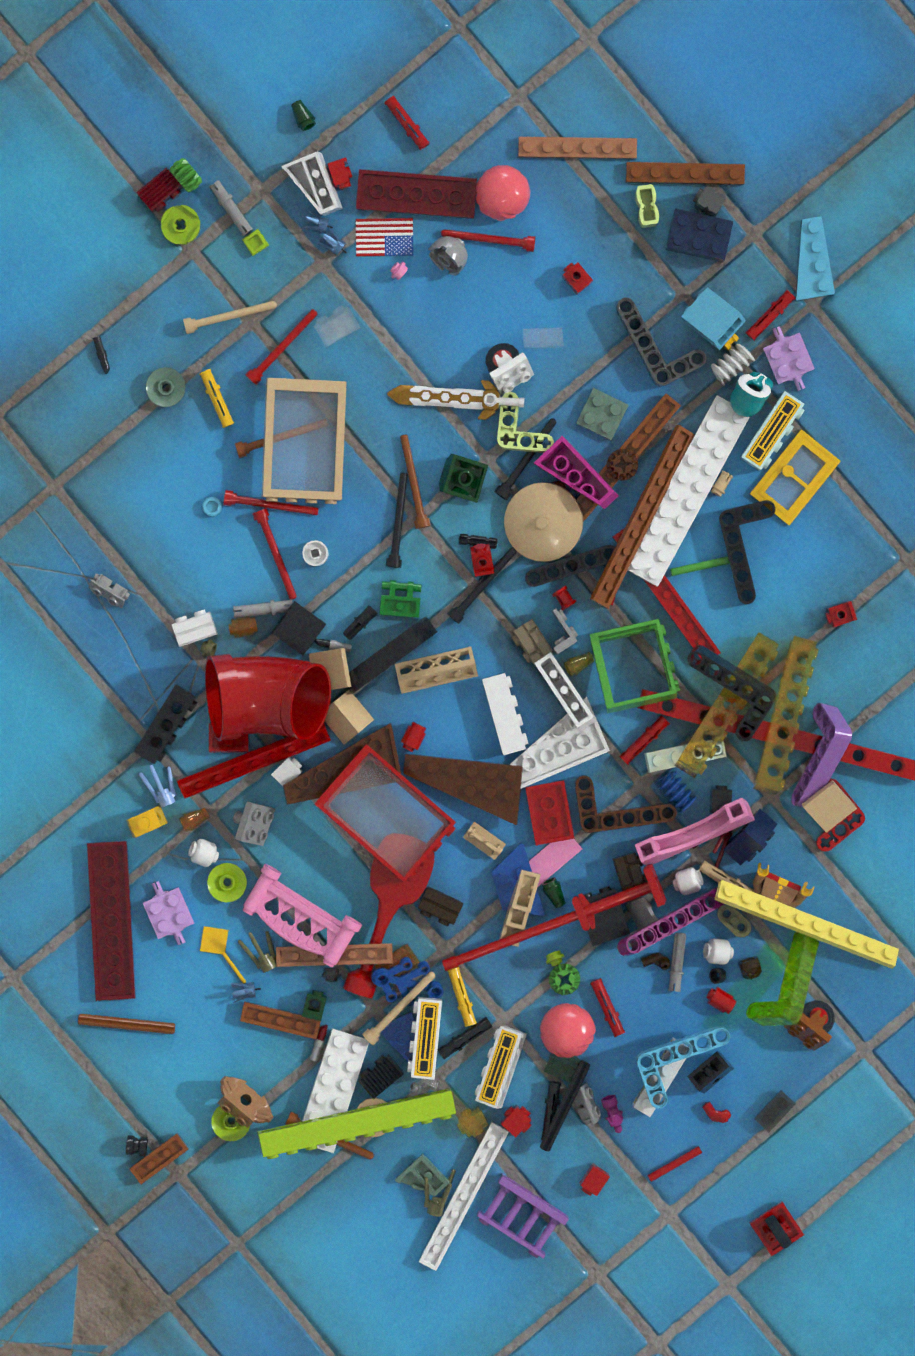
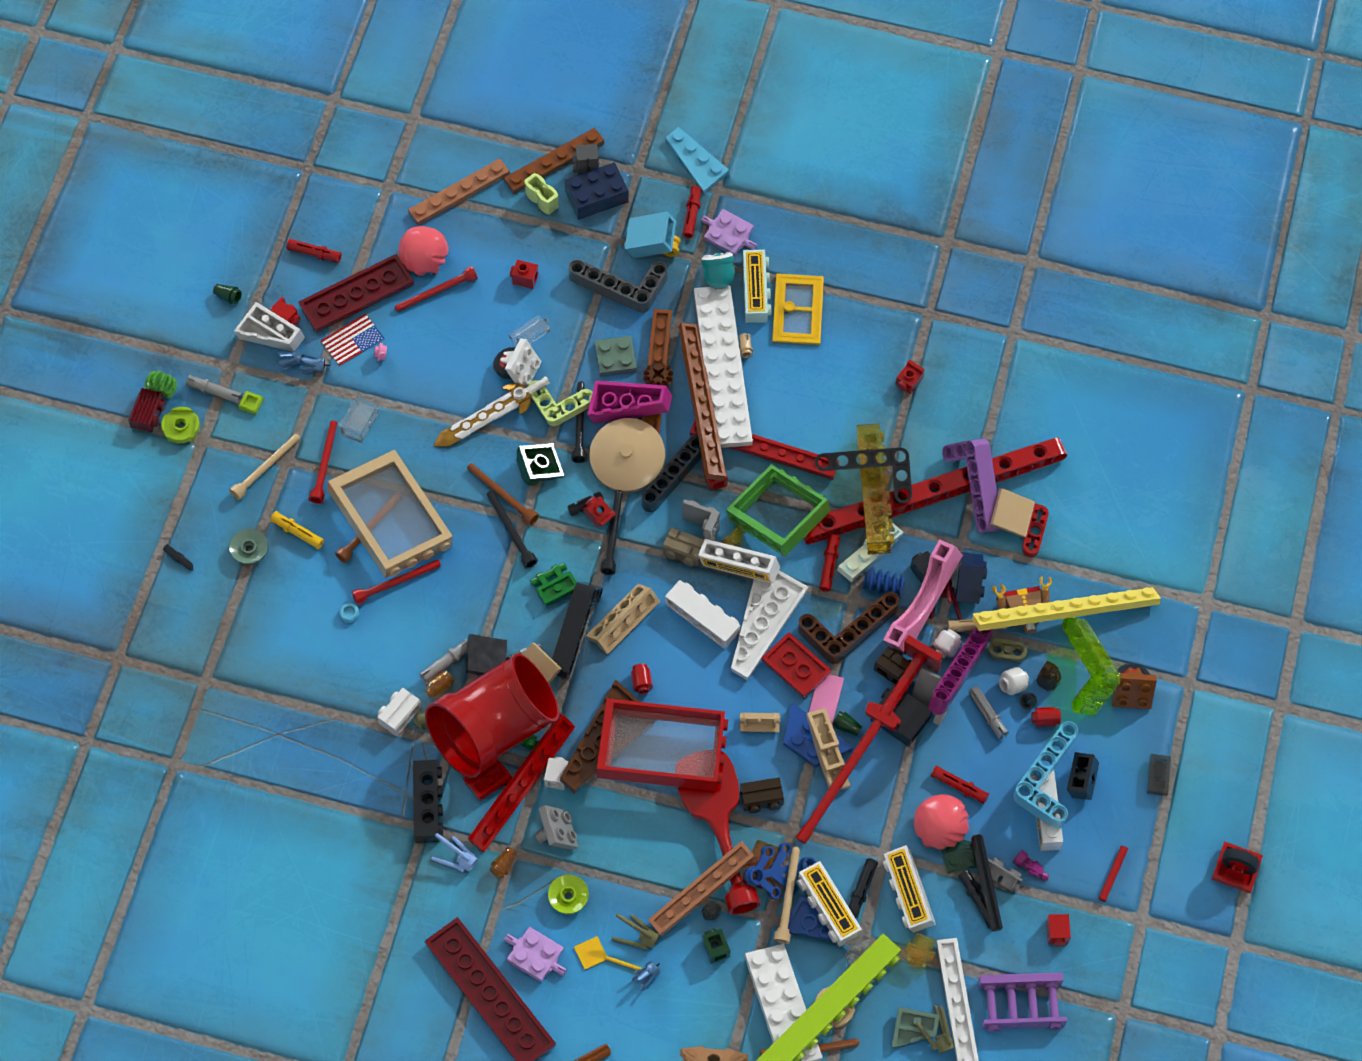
camera: 35 degrees left, 25 degrees down
light grey hinge [89,574,130,608] -> none
yellow torso [126,805,168,838] -> none
white head [188,839,219,867] -> none
dark orange plate [240,1001,321,1039] -> none
bright pink piece [242,864,362,968] -> none
red piece [252,508,297,600] -> none
white wheel [302,540,329,567] -> none
light grey piece [310,1025,328,1062] -> none
tan slope [325,690,374,744] -> none
black axle [343,605,378,640] -> none
black brick [358,1054,404,1099] -> none
reddish brown wing [403,753,523,825] -> none
light grey cylinder [428,236,468,276] -> none
yellow pin [447,967,477,1027] -> none
red brick [501,1105,532,1138] -> none
lime plate [546,950,565,967] -> none
bright green gear [549,964,580,995] -> none
red bush [552,586,577,611] -> none
dark brown arm [640,952,670,970] -> none
bright green bar [670,556,730,576] -> none
red arm [702,1101,731,1123] -> none
white piece [711,344,755,386] -> none
black beam [719,500,776,604] -> none
clear yellow brick [753,636,819,795] -> none

